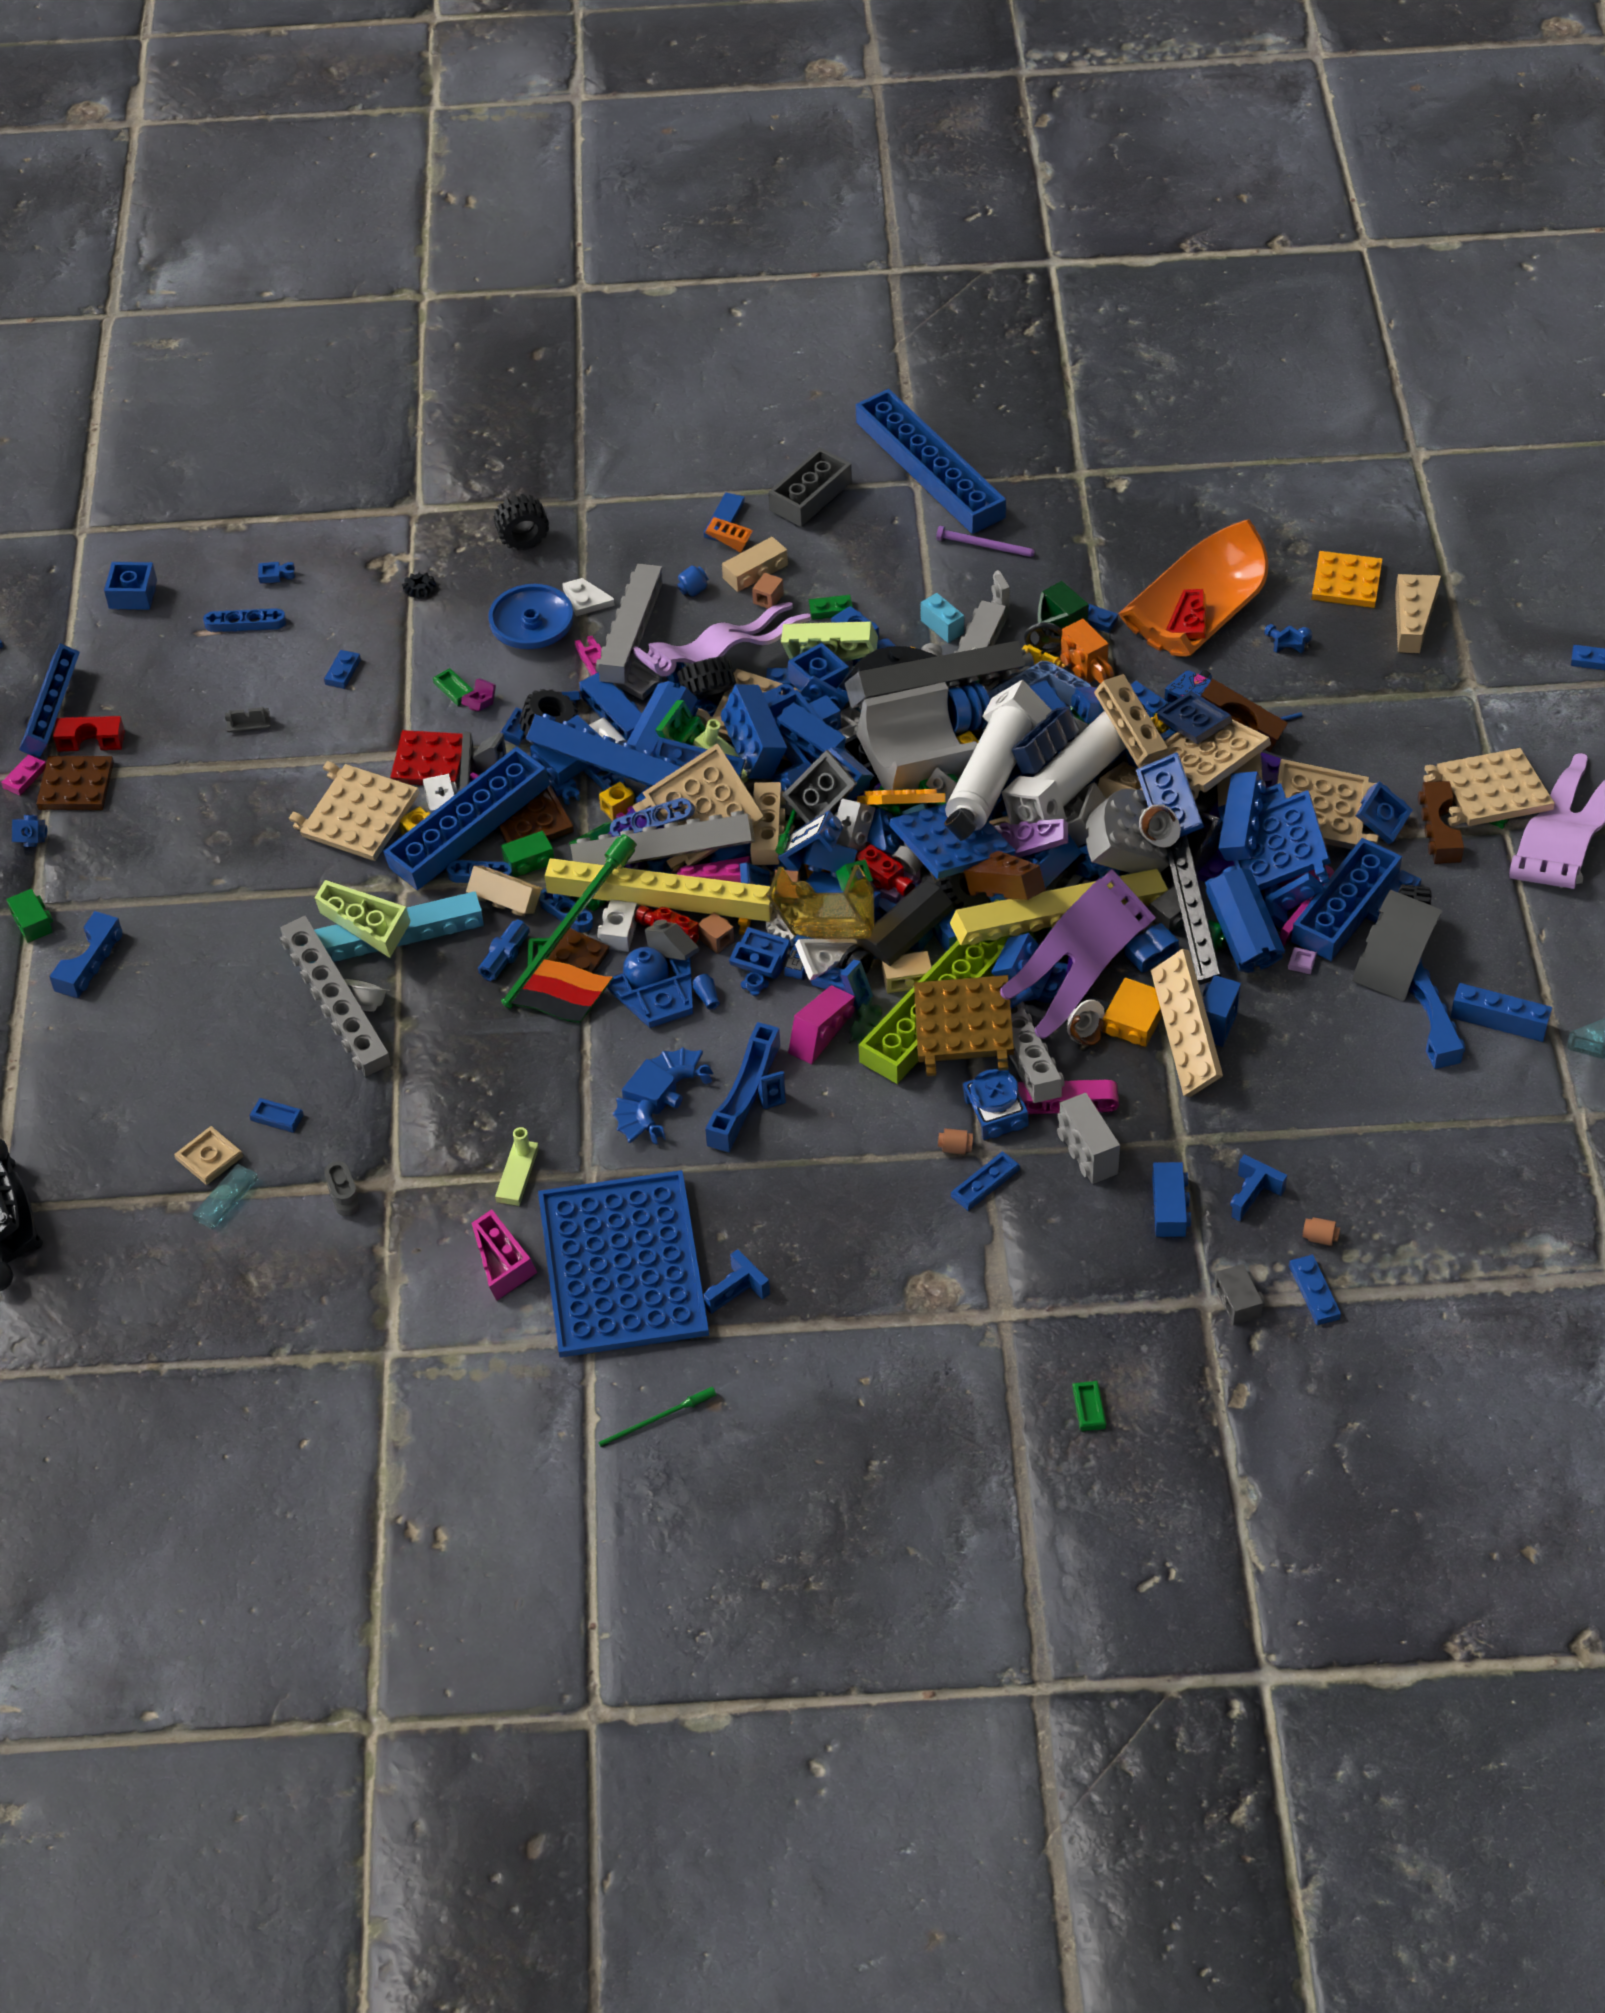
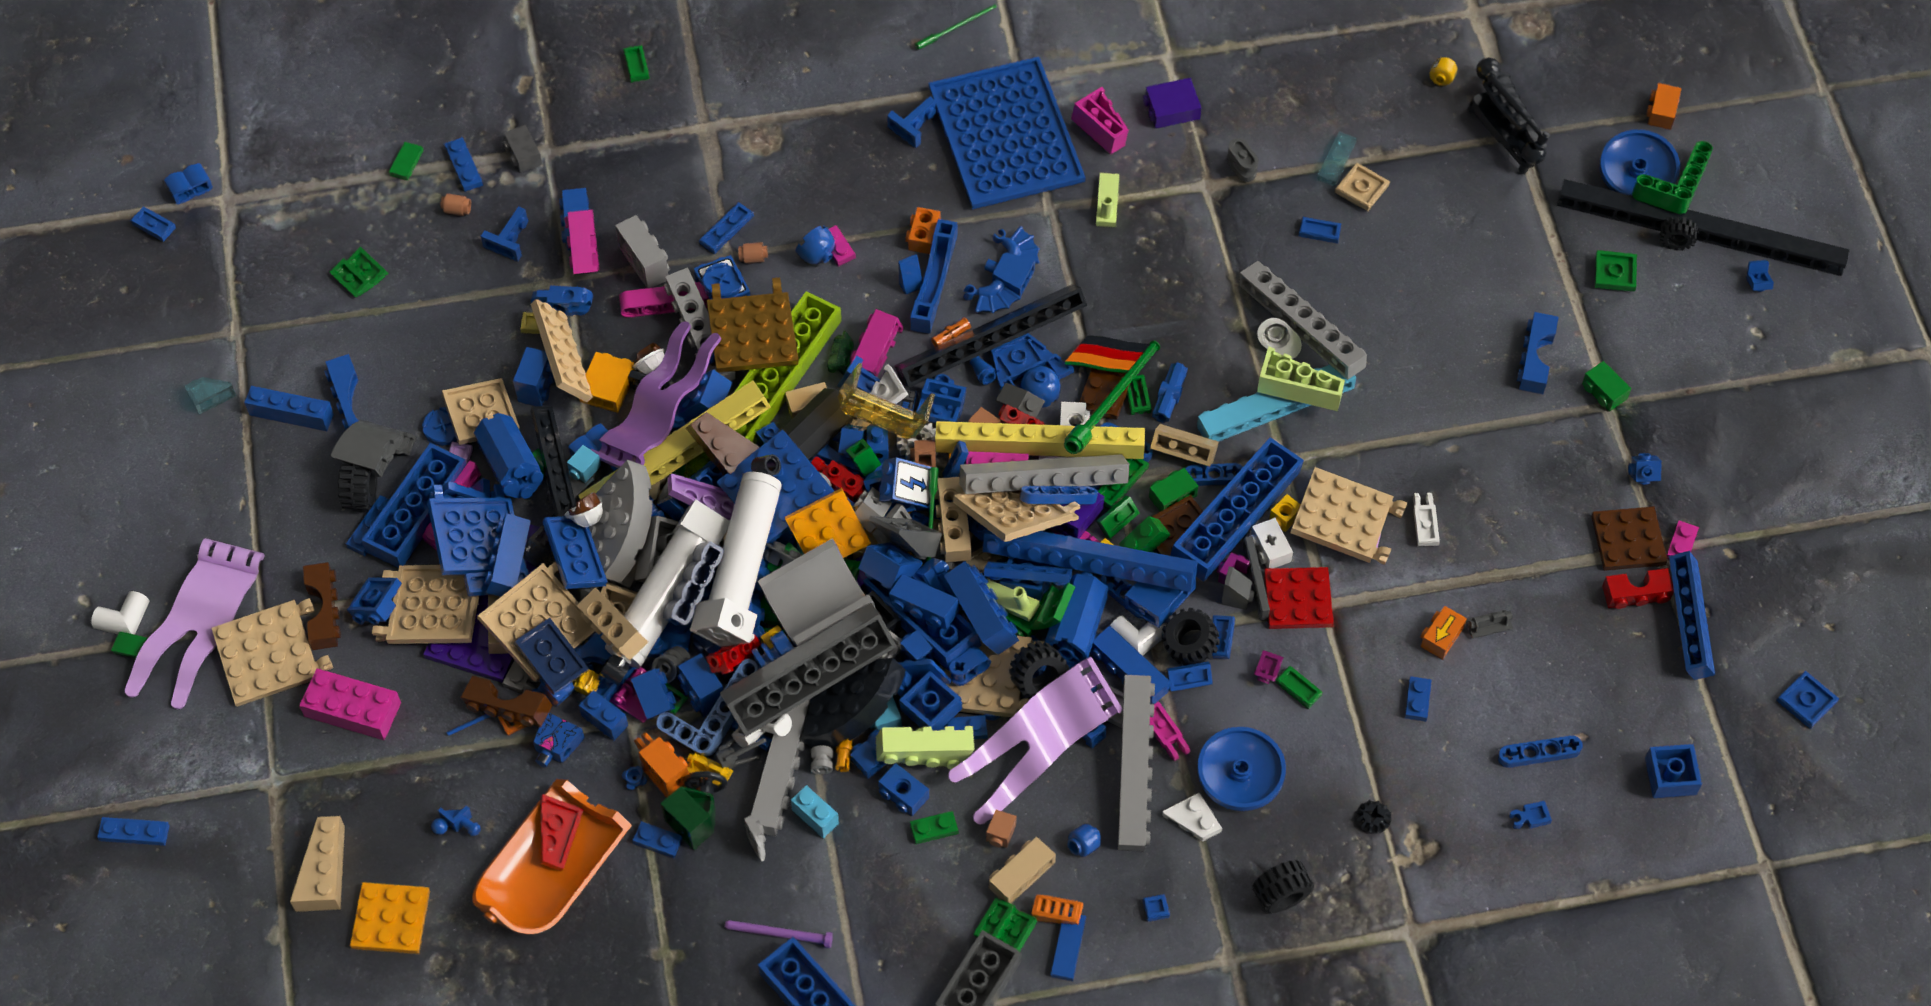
camera: 170 degrees right, 10 degrees up
none -> dark pink brick [299,668,401,740]
none -> green slope [330,247,388,298]
none -> green tile [389,142,424,181]
none -> blue tile [422,407,457,446]
none -> tan plate [442,378,519,445]
none -> light yellow tile [520,312,540,334]
none -> blue piece [531,286,593,316]
none -> dark pink wedge [565,209,600,274]
none -> medium azure brick [567,445,601,483]
none -> blue plate [622,766,647,790]
none -> blue cylinder [795,225,835,264]
none -> dark pink plate [829,225,856,266]
none -> black brick [894,284,1088,388]
none -> orange brick [906,207,941,254]
none -> orange pin [931,317,971,347]
none -> green slope [974,898,1038,951]
none -> green brick [1119,516,1171,552]
none -> blue tile [1142,894,1170,922]
none -> dark purple brick [1143,77,1201,129]
none -> white hinge [1413,493,1440,546]
none -> orange brick [1420,606,1467,660]
none -> yellow head [1429,57,1457,86]

